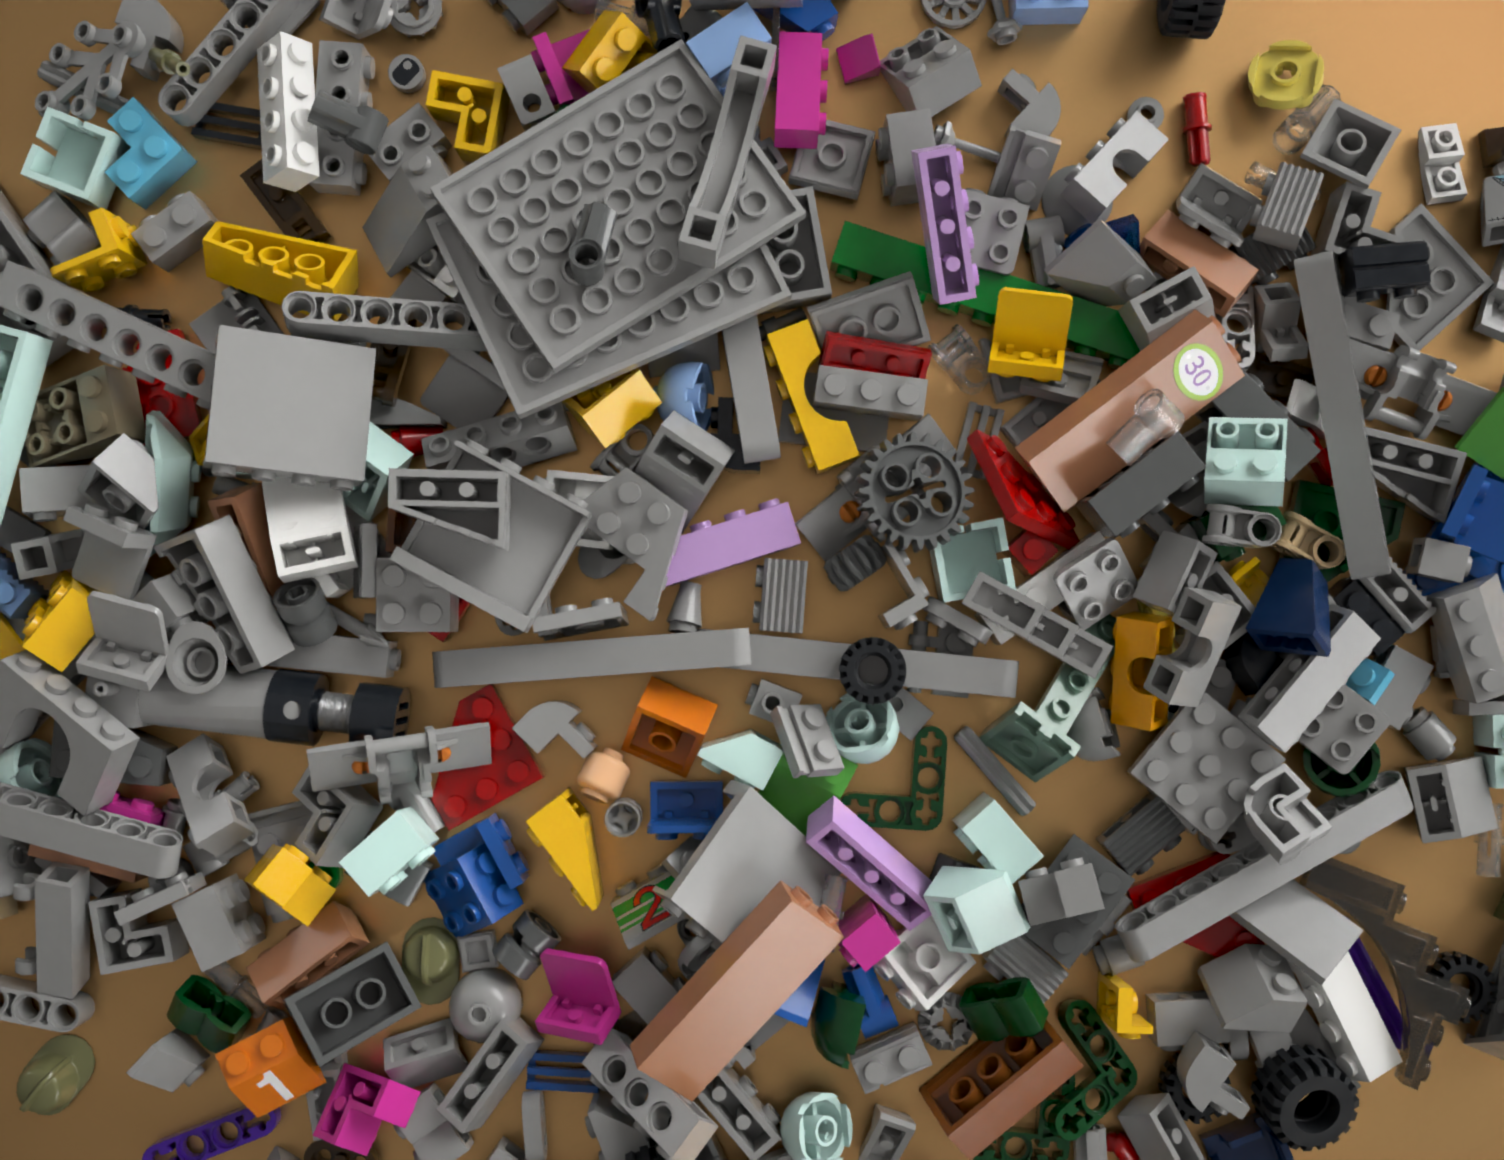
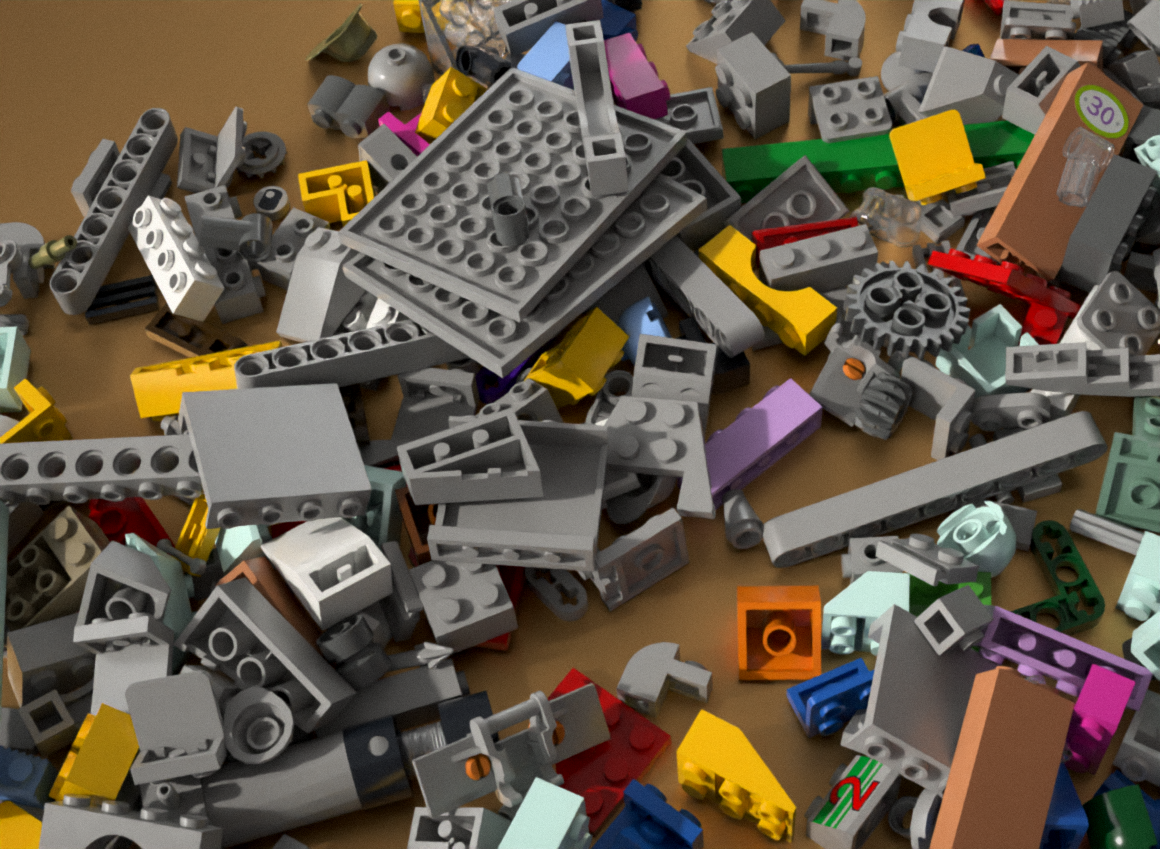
camera: 15 degrees left, 30 degrees down
medium azure brick [105,97,197,210] -> none
light grey brick [131,191,218,272] -> none
light grey beam [432,628,752,688] -> none
light nougat head [577,748,630,804] -> none
light grey wheel [605,797,643,837] -> none
light grey brick [753,558,808,634] -> none
dark pink slope [836,33,881,84] -> none
black tyre [839,637,906,705] -> none
lavender brick [911,143,979,305] -> none
light grey plate [987,125,1061,211] -> none
none -> light grey hinge [157,539,206,575]
none -> light grey brick [914,585,994,656]

